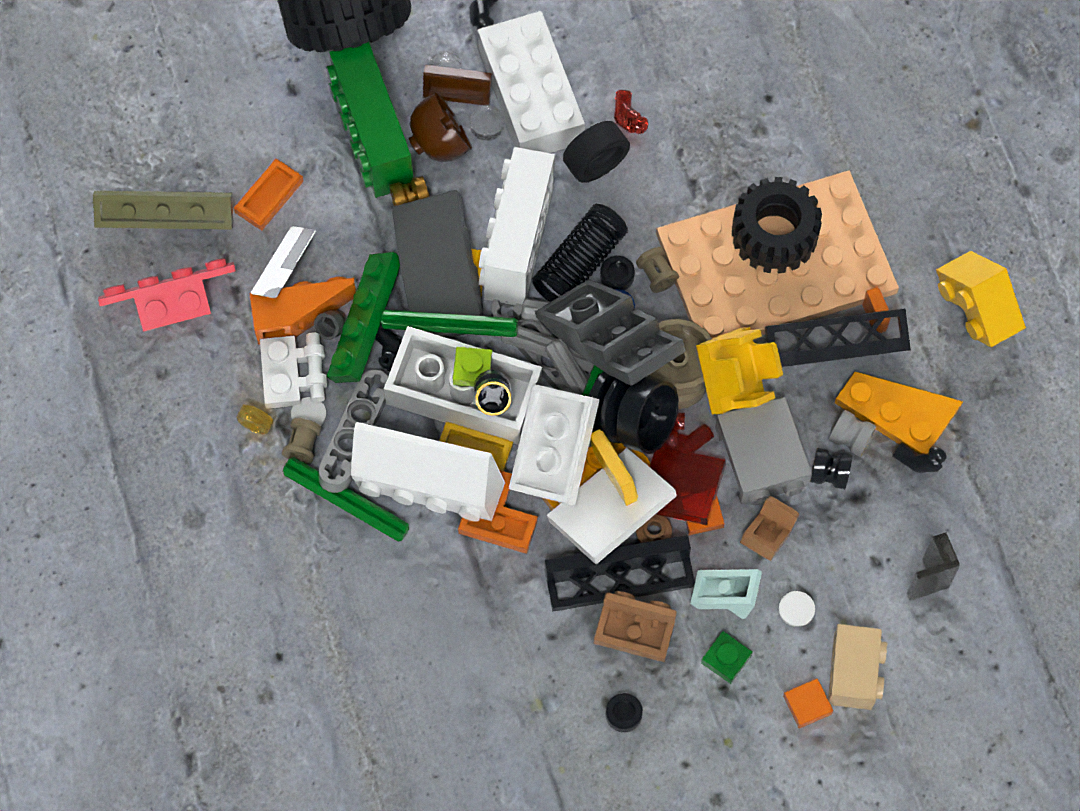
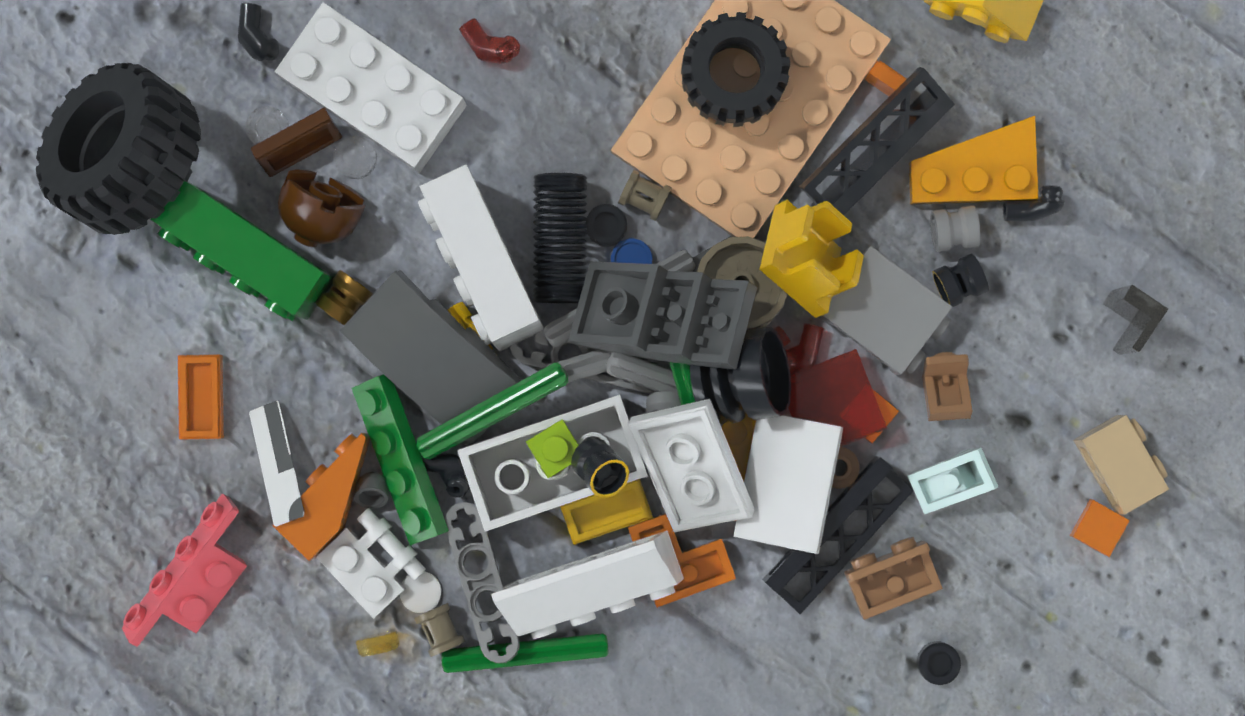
camera: 35 degrees left, 20 degrees up
olive plate [93,191,233,230] -> none
black tyre [563,121,630,183] -> none
yellow tile [590,429,638,506] -> none
green plate [701,631,753,684] -> none
white piece [779,591,815,627] -> none

